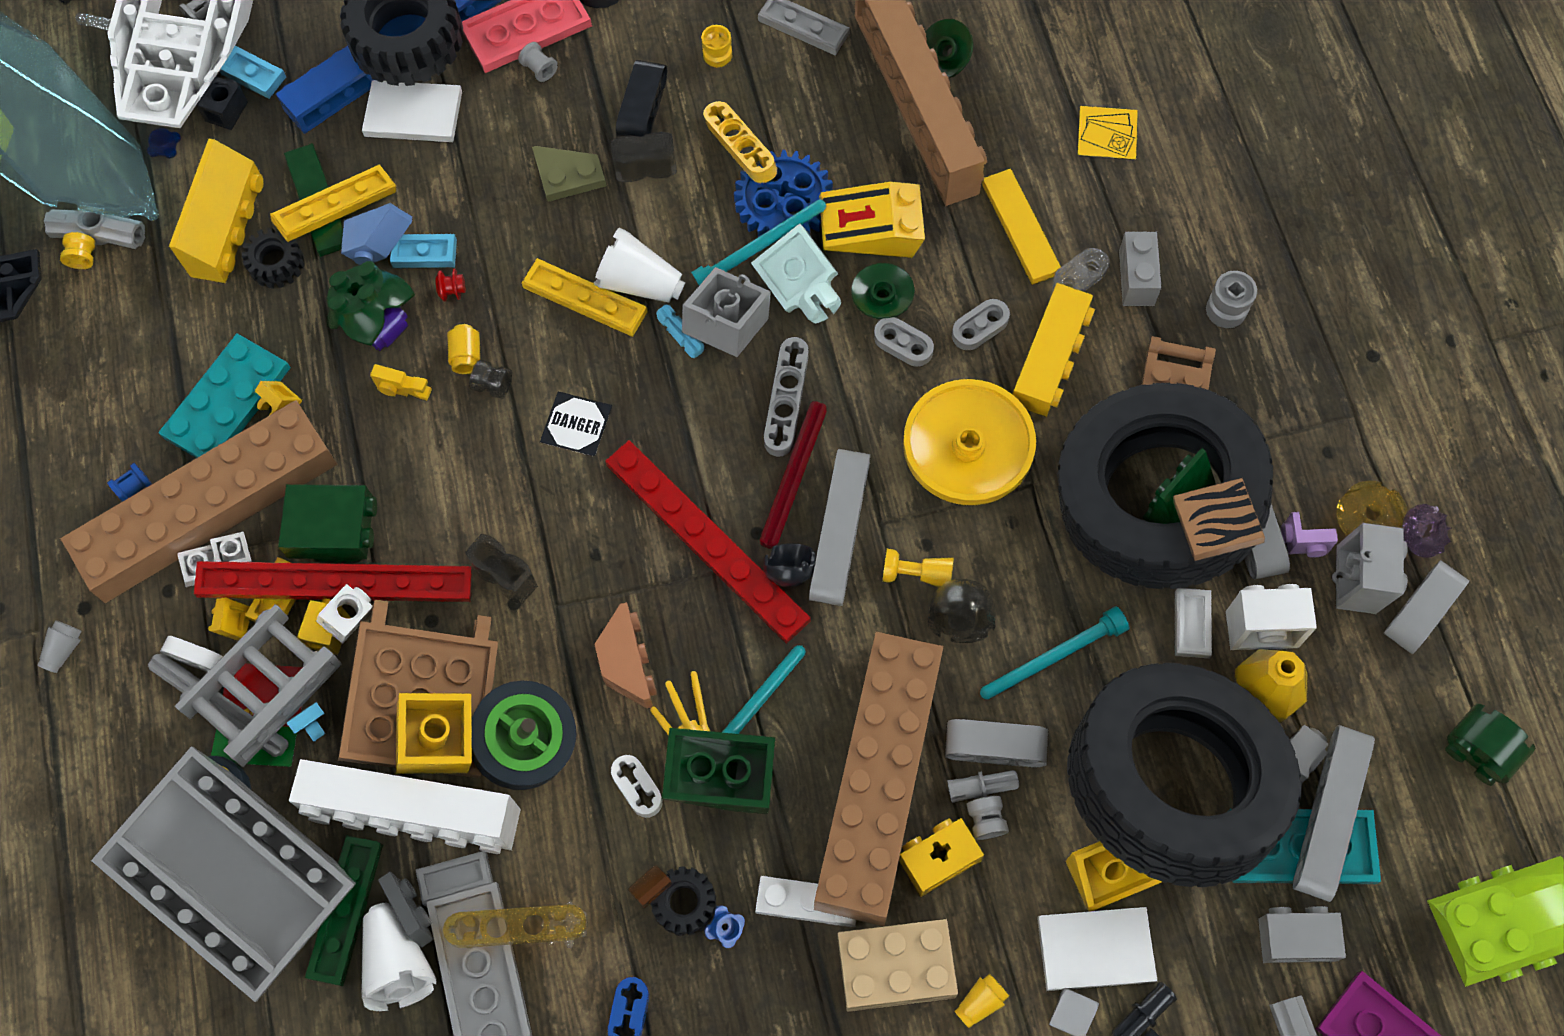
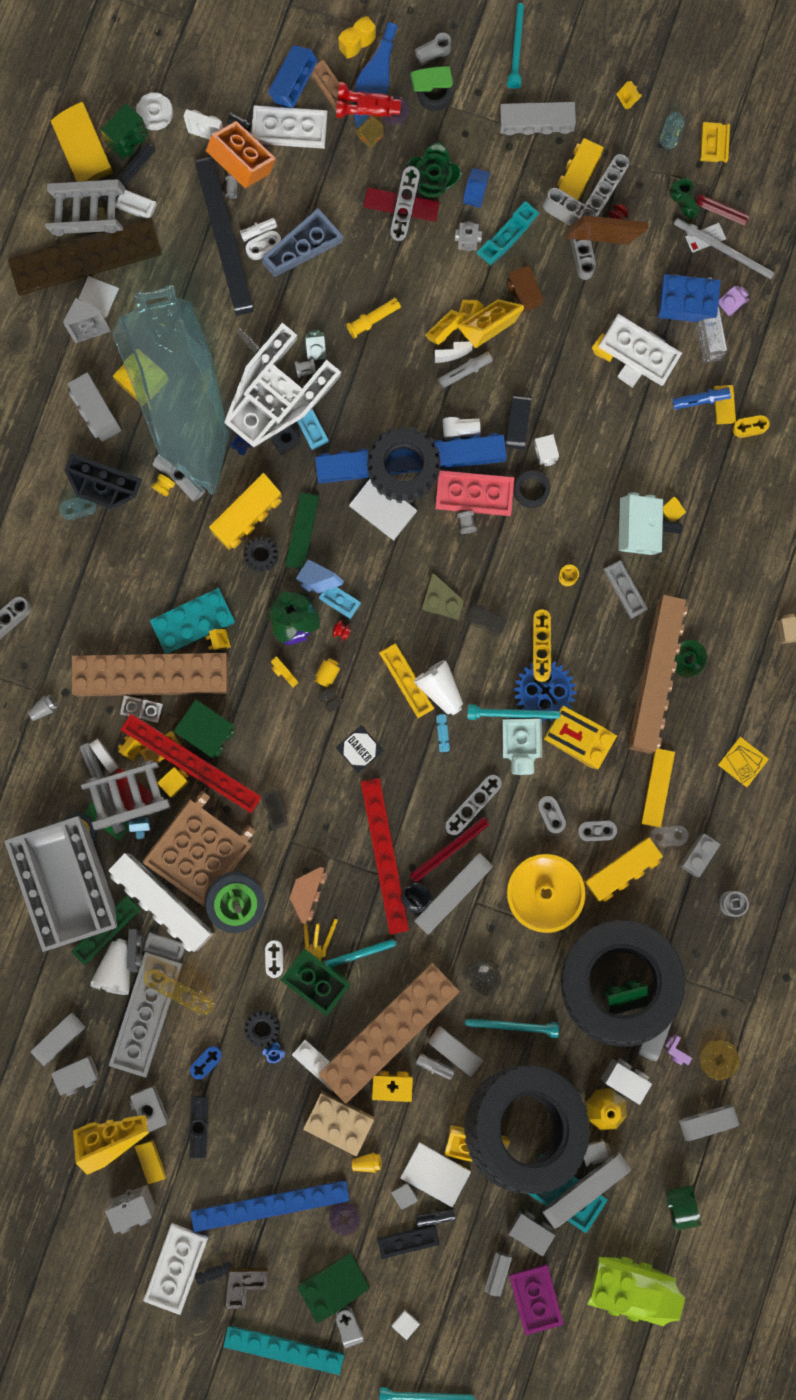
camera: 30 degrees right, 15 degrees up
blue bush [107,462,152,502] -> none
yellow tile [270,164,396,242] -> none
white brick [316,584,373,644] -> none
yellow brick [396,693,472,774] -> none
black beam [616,60,667,142] -> none
reddish brown slope [627,865,672,909] -> none
light grey brick [682,267,771,357] -> none
dark green dish [851,263,915,319] -> none
yellow piece [883,549,954,590] -> none
light grey wheel [966,796,1009,840] -> none
medium nougat plate [1141,336,1216,390] -> none
medium nougat tile [1173,478,1265,561] -> none
white tile [1175,588,1212,658] -> none
light grey brick [1332,523,1408,614] -> none
clear purple gear [1402,504,1452,558] -> none

